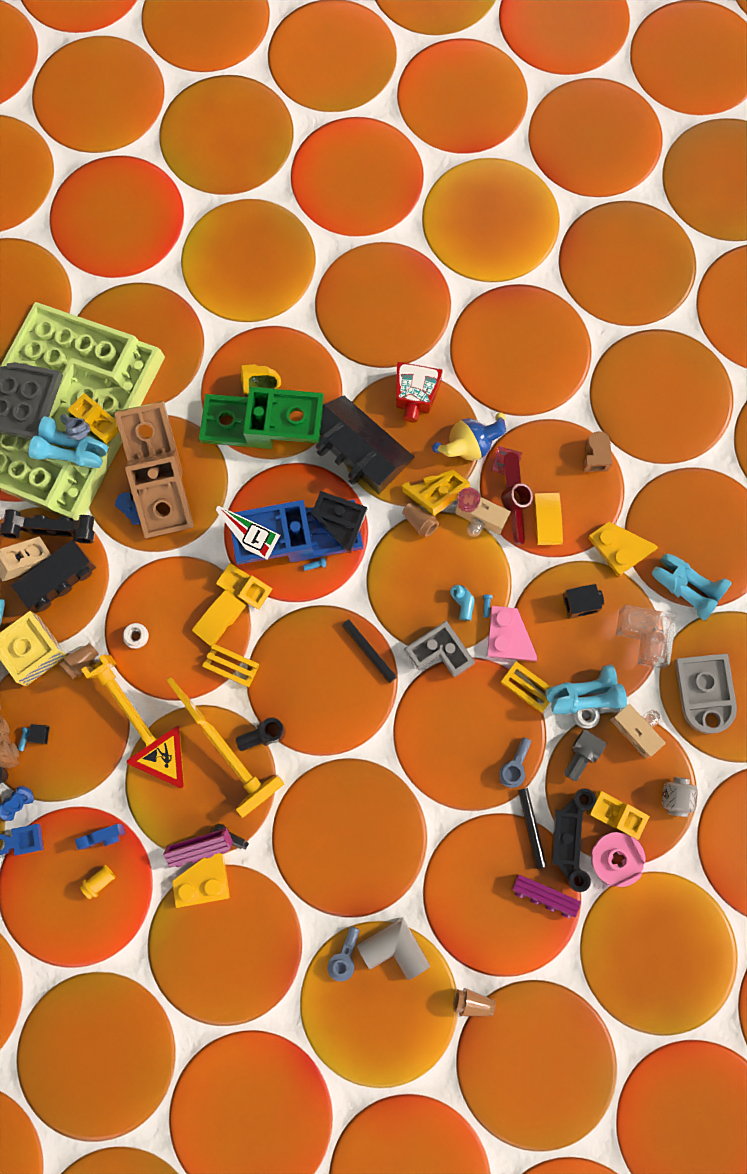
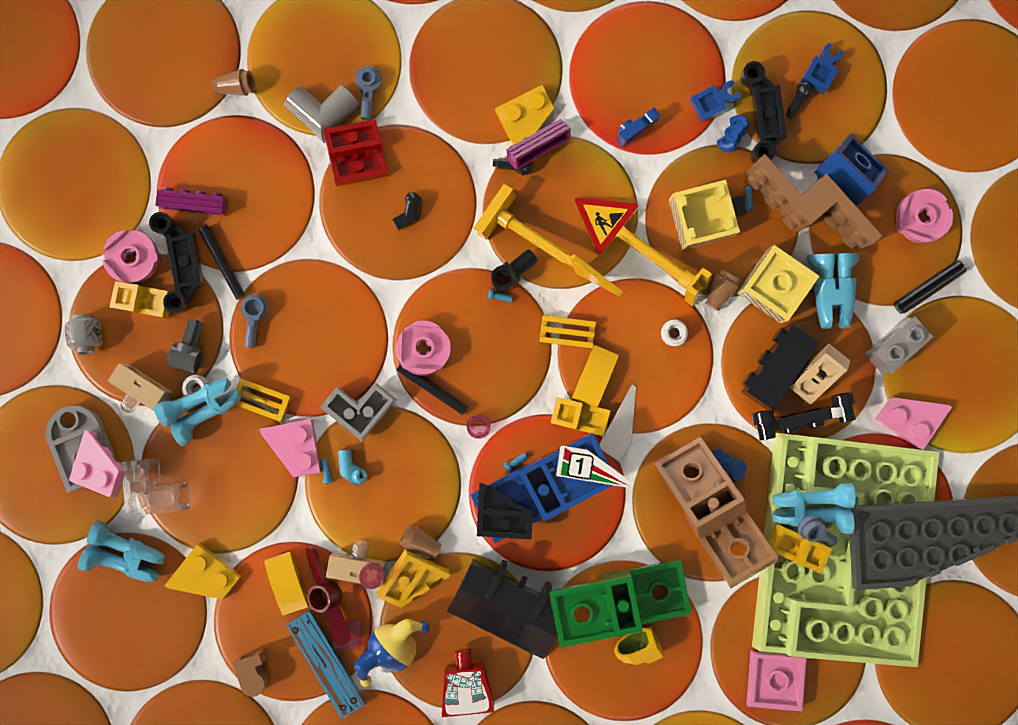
camera: 160 degrees right, 10 degrees up
yellow pin [80,865,115,899] -> none
black brick [563,584,604,619] -> none
none -> bright pink wing [69,430,126,498]
none -> dark azure tile [286,610,366,719]
none -> red slope [323,119,388,187]
none -> black arm [393,192,423,230]
none -> bright pink plate [396,321,451,376]
none -> clear pink bush [467,415,491,439]
none -> dark azure piece [488,289,513,303]
none -> white sticker [599,384,636,462]
none -> light yellow container [669,180,740,250]
none -> bright pink plate [746,650,807,712]

